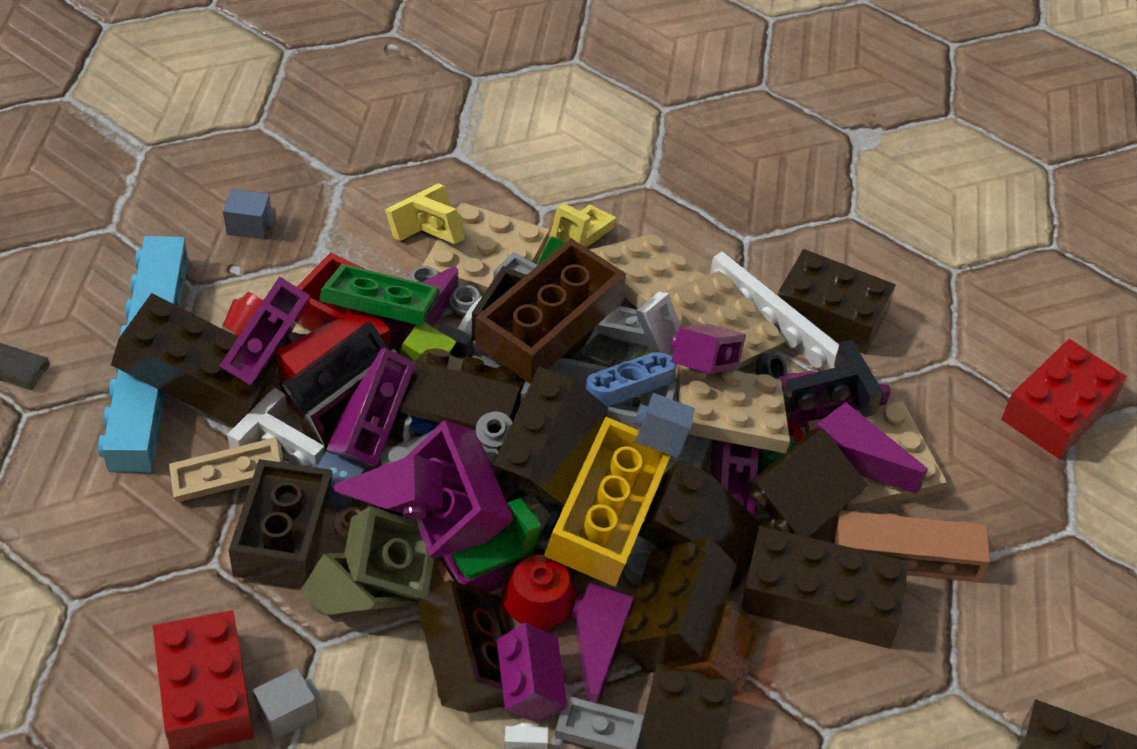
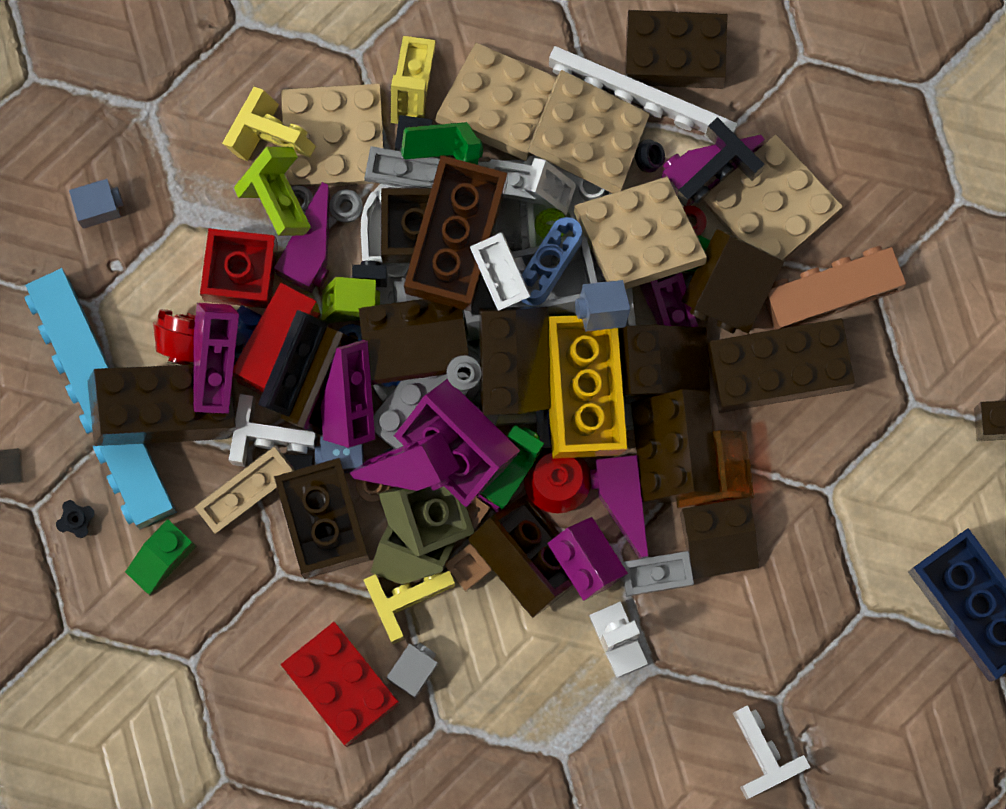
camera: 20 degrees left, 30 degrees up
green tile [320,264,440,326] -> none
magenta brick [671,324,746,374] -> none
magenta slope [815,402,928,494] -> none
red brick [1001,339,1127,459] -> none
none -> black plate [56,500,95,538]
none -> green slope [125,519,197,595]
none -> lime bracket [234,147,311,236]
none -> light yellow bracket [363,571,455,644]
none -> medium nougat plate [445,543,492,592]
none -> white bracket [470,232,531,311]

